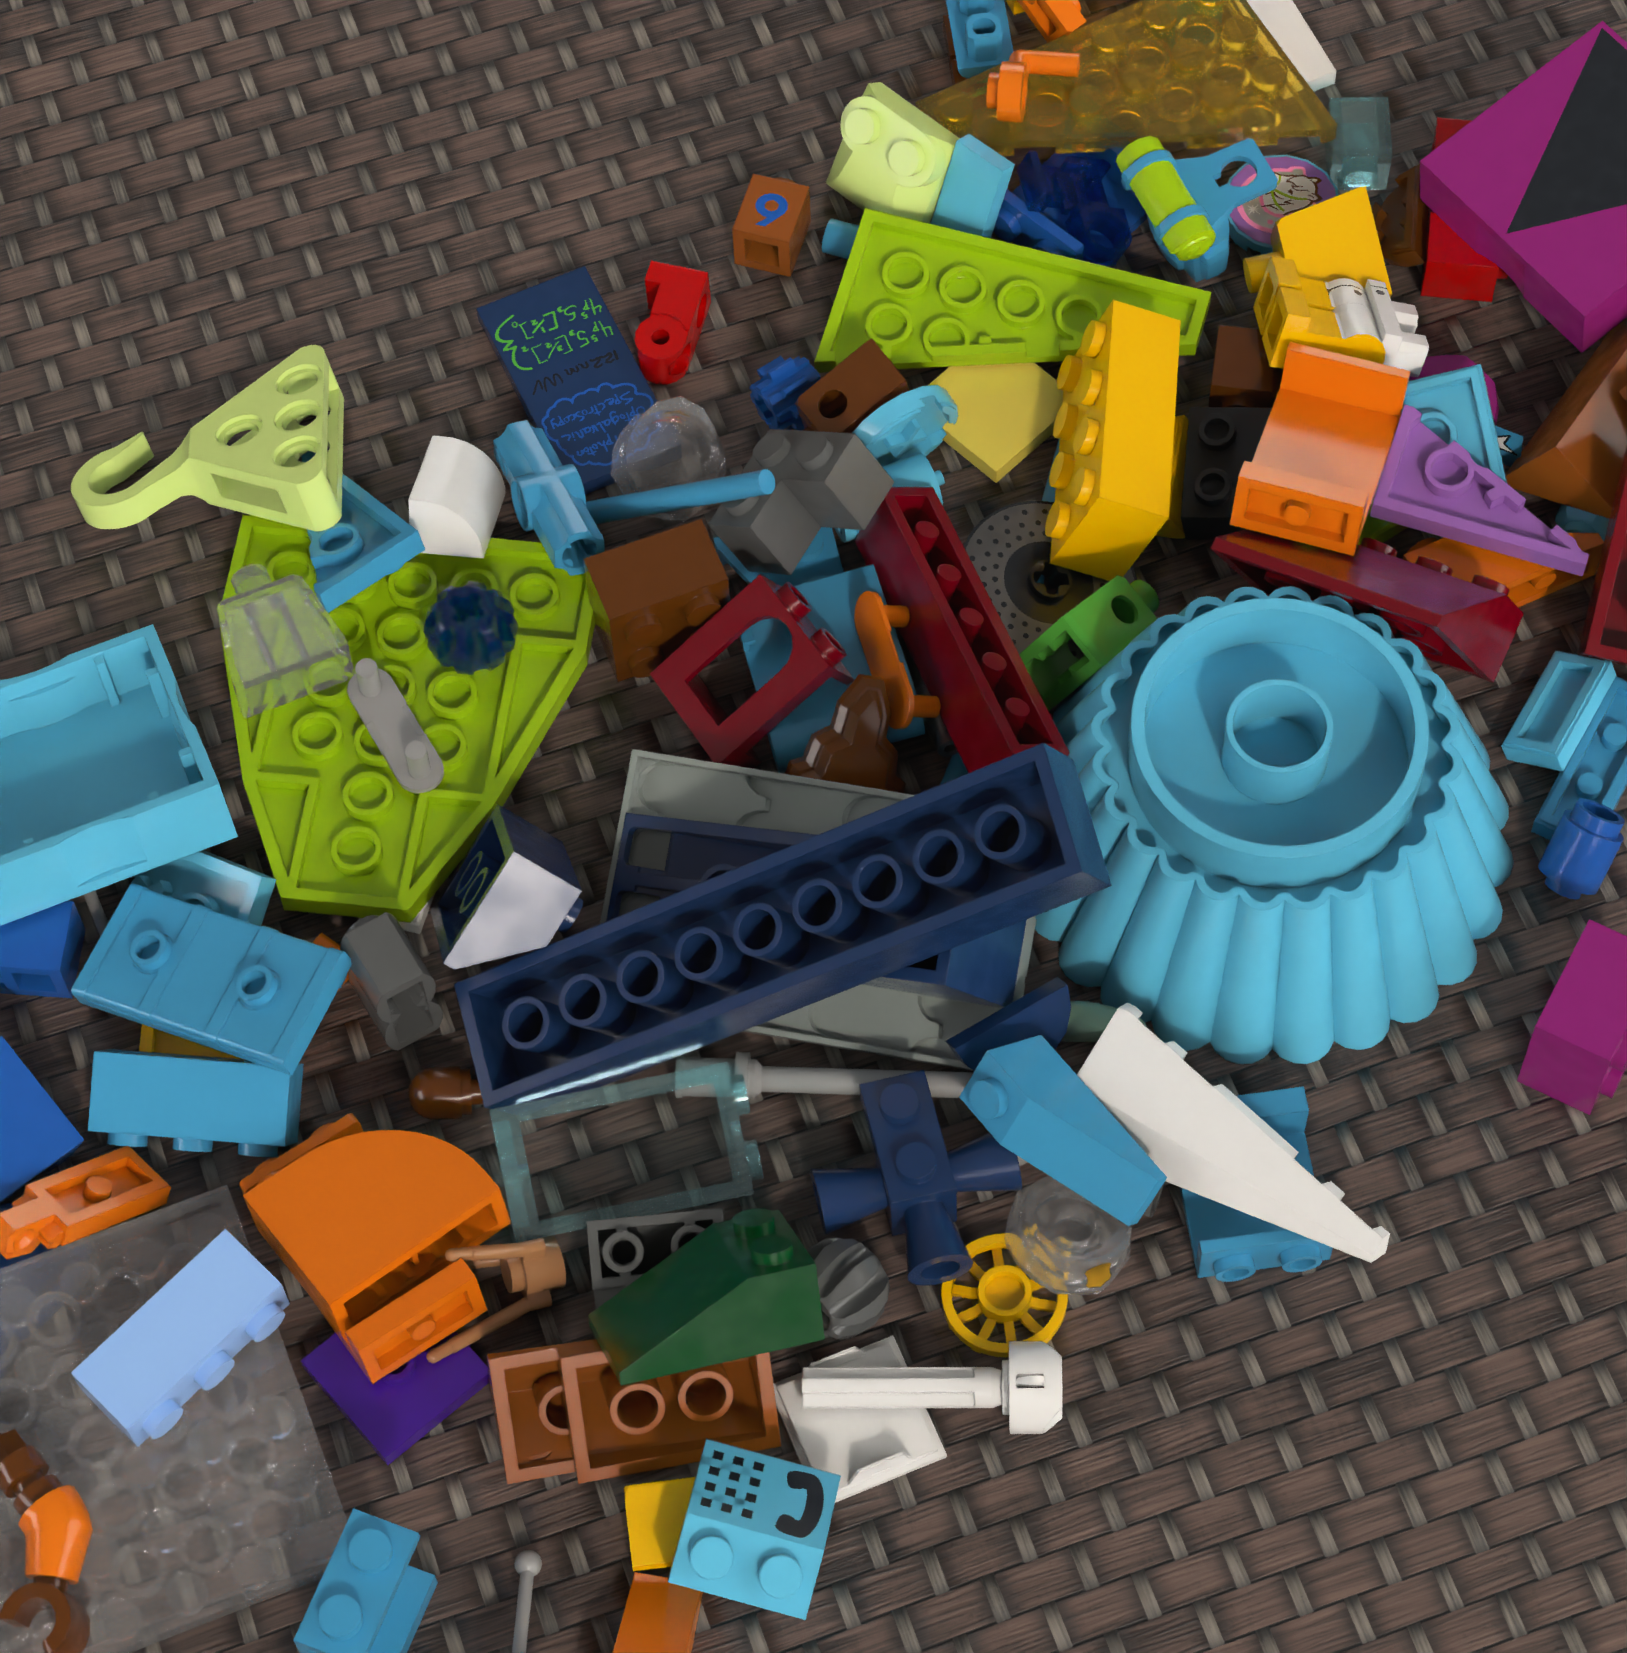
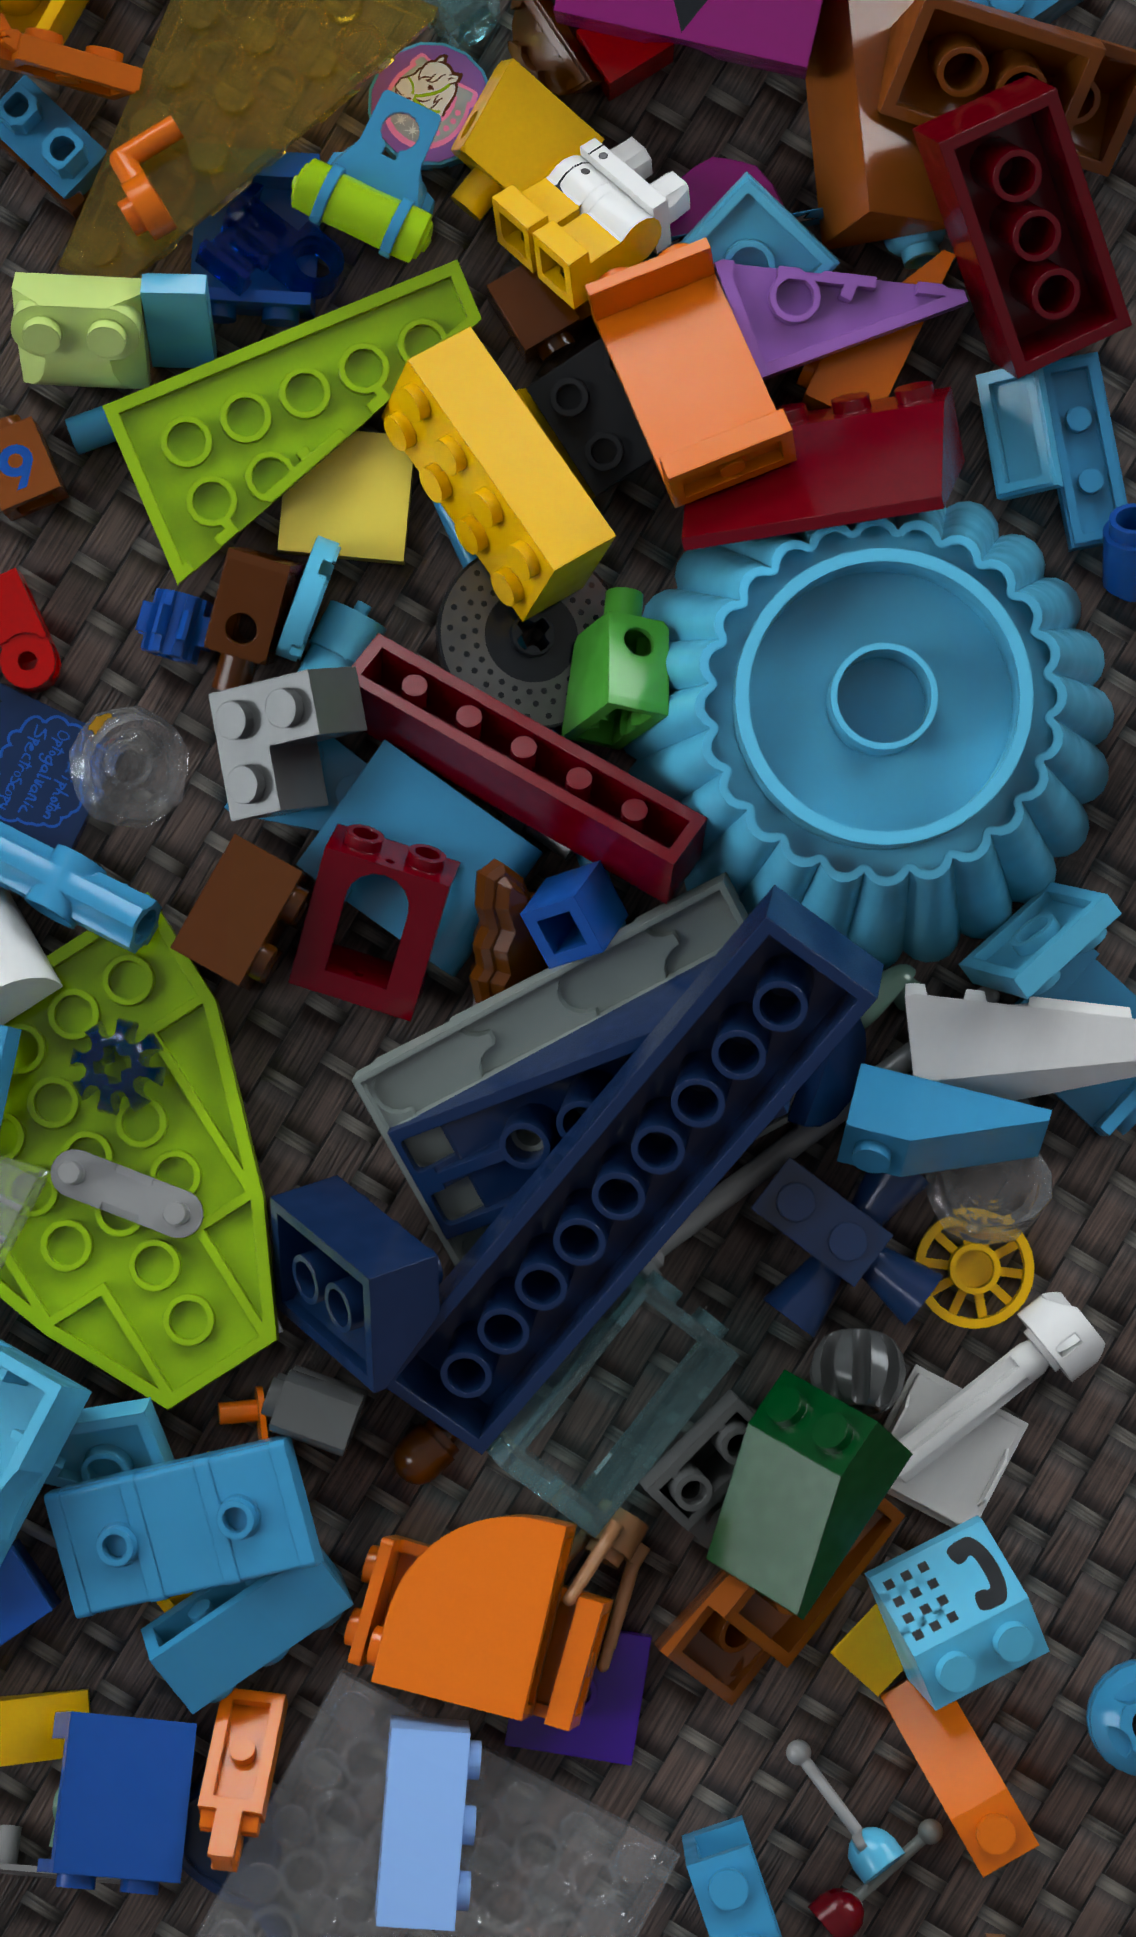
camera: 40 degrees left, 25 degrees up
dark azure bar [586,469,775,524] -> none
orange piece [854,591,941,730] -> none
none -> blue brick [520,860,628,969]
none -> medium azure plate [958,882,1122,999]

